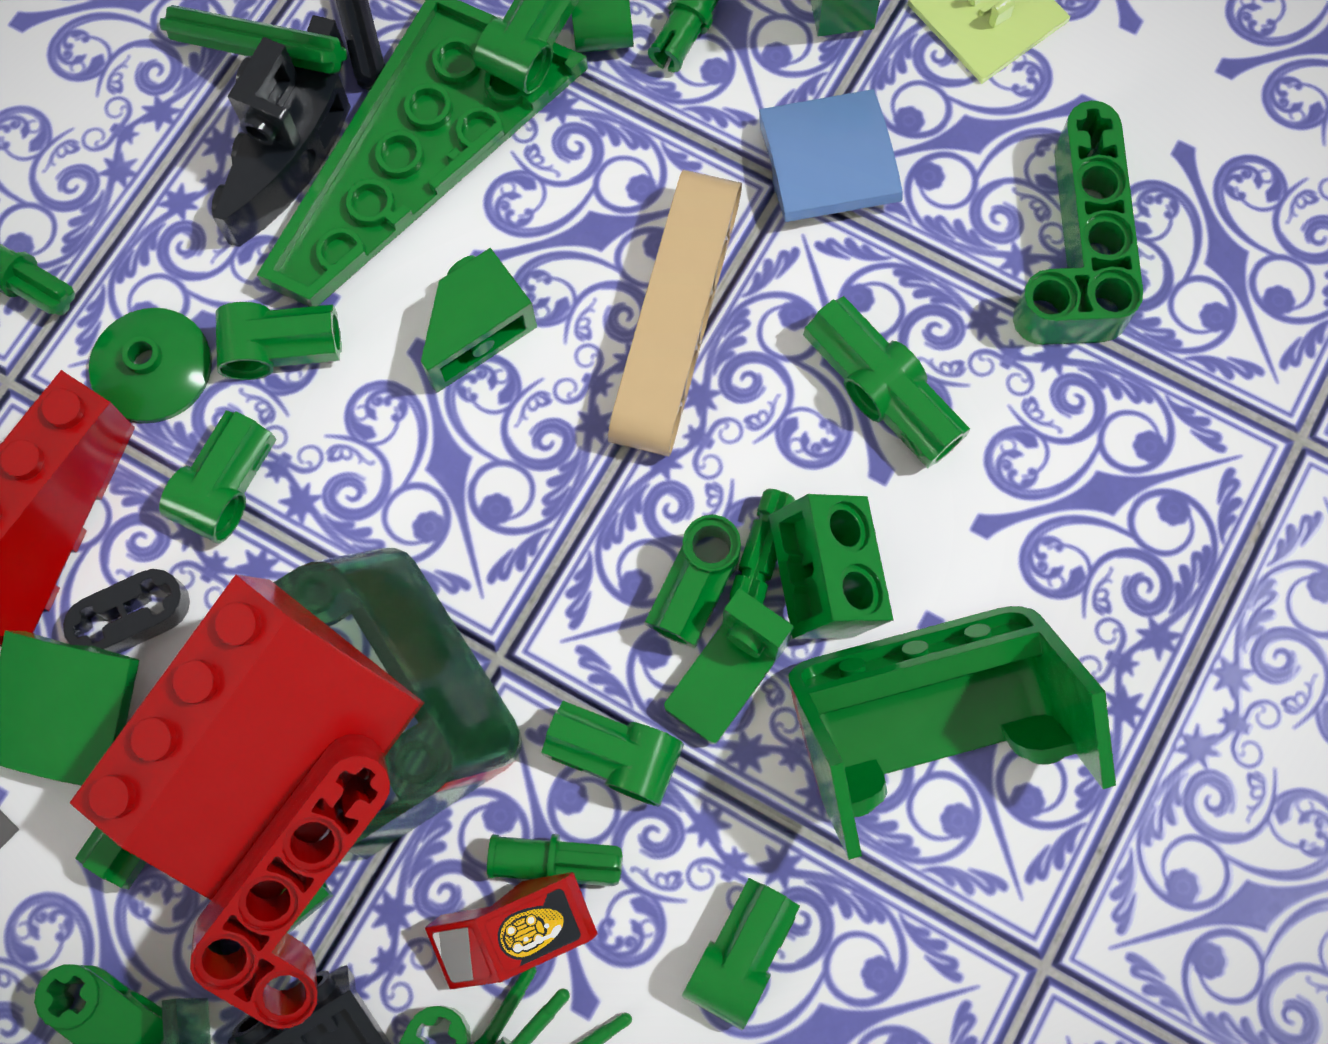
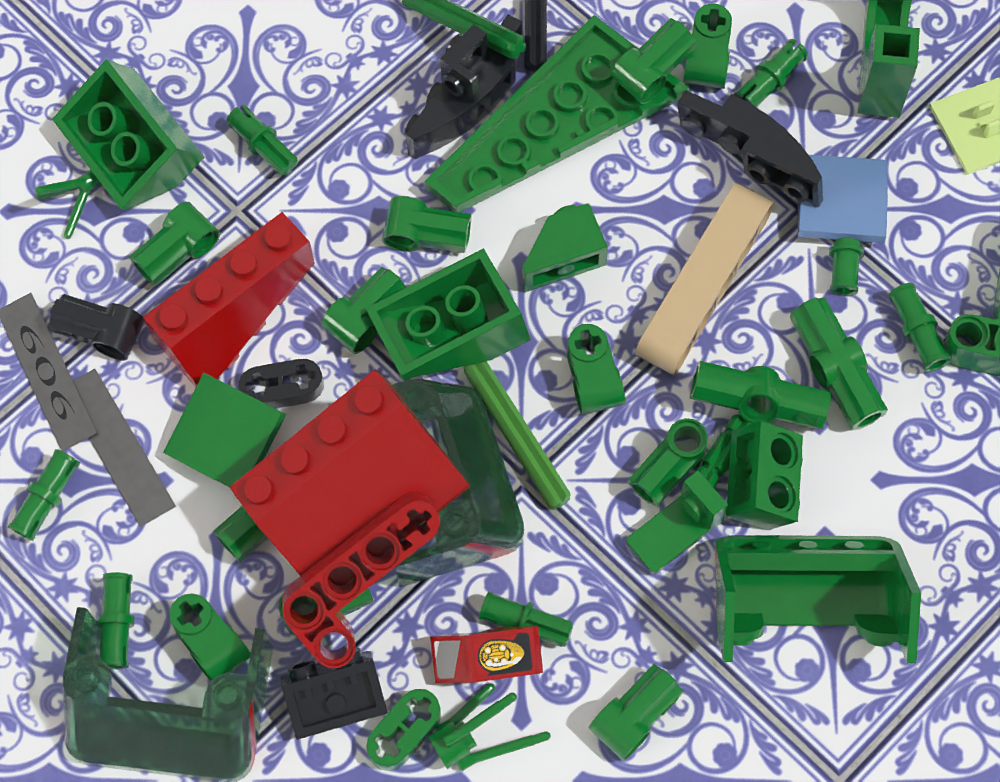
camera: 15 degrees right, 5 degrees down
green dish [89,308,212,423] -> none
green piece [541,701,684,807] -> none
none -> green slope [365,248,531,380]
none -> bright green axle [464,361,571,510]
none -> green piece [567,324,626,415]
none -> black slope [677,90,823,207]
none -> green piece [689,361,831,430]
none -> green pin [829,238,864,296]
none -> green pin [889,282,952,372]

